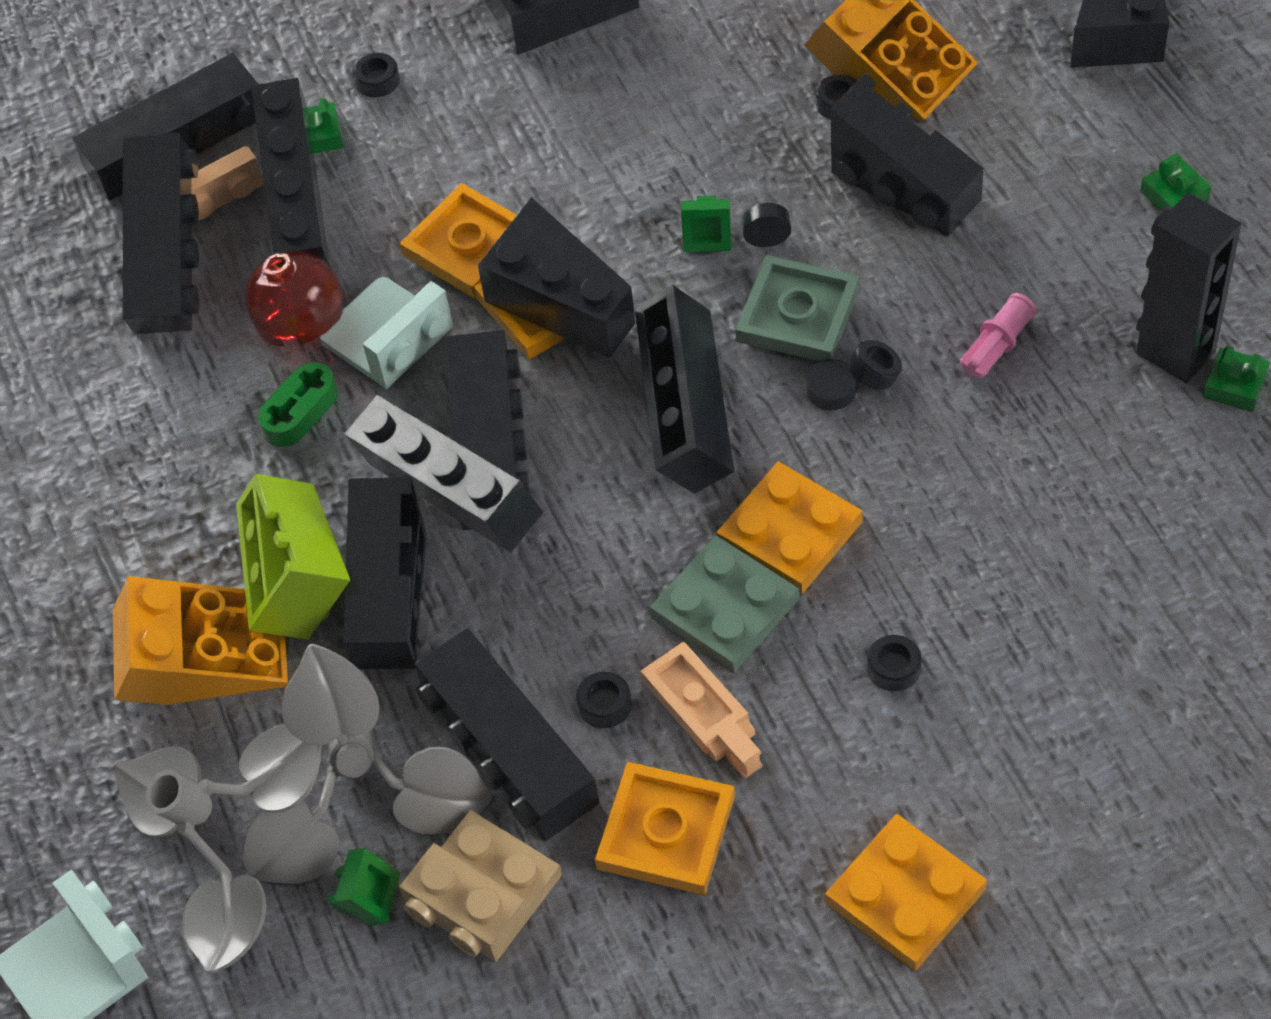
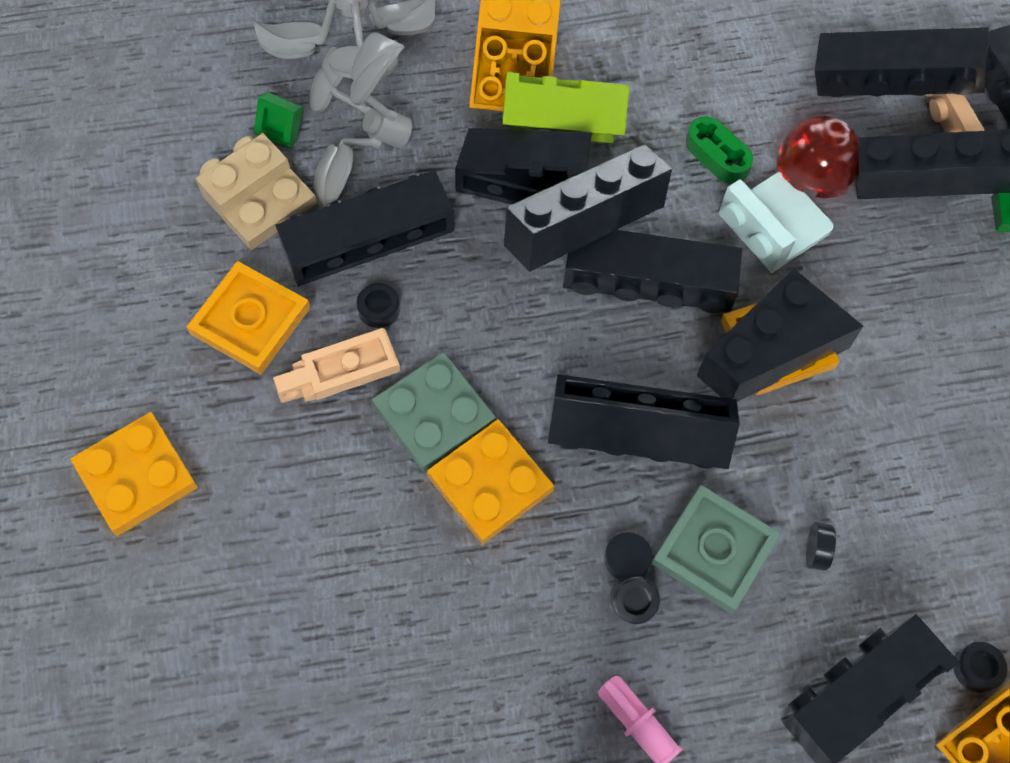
camera: 95 degrees right, 10 degrees up
light orange plate [399,183,517,299] -> none
green tile [681,195,732,252] -> none
black tile [867,635,922,691] -> none

